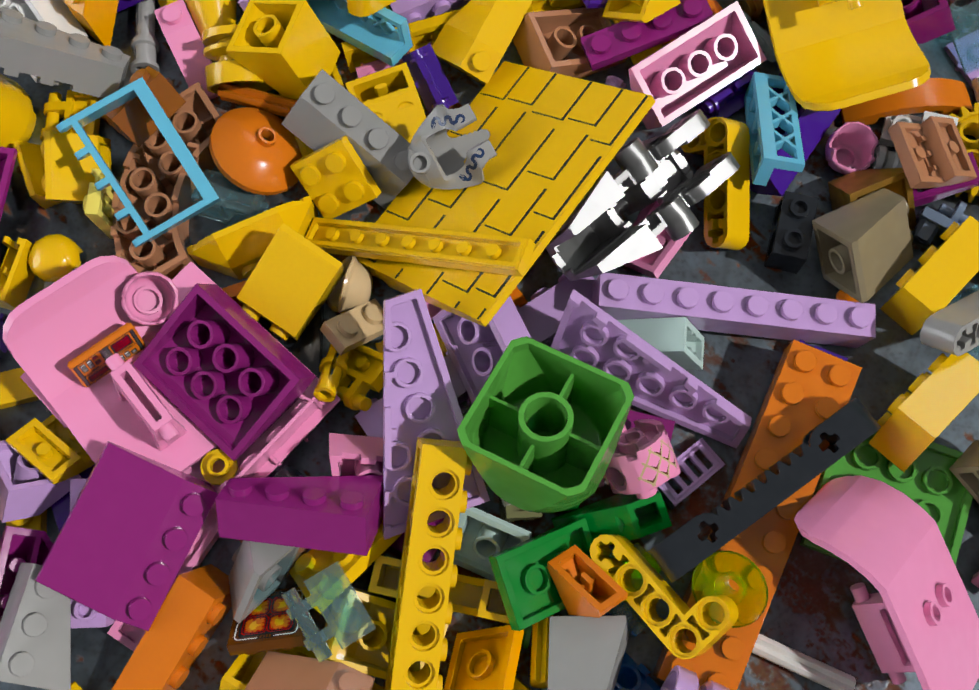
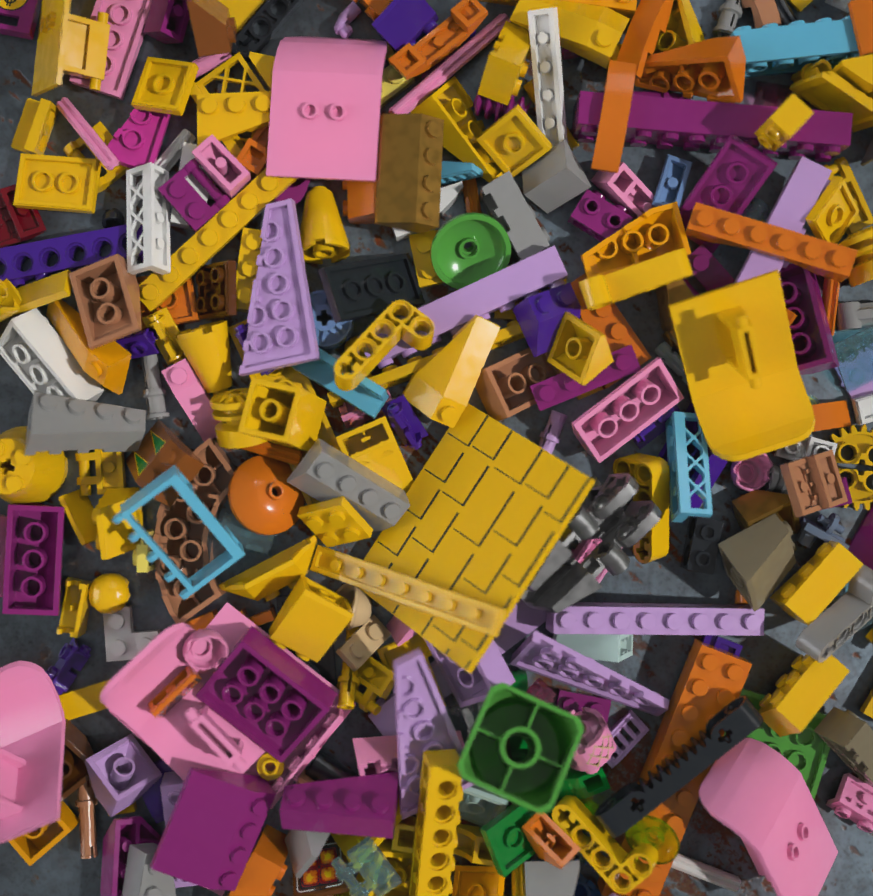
camera: 10 degrees left, 15 degrees up
yellow slope [5,414,95,484] -> none
light grey piece [408,103,497,190] -> none

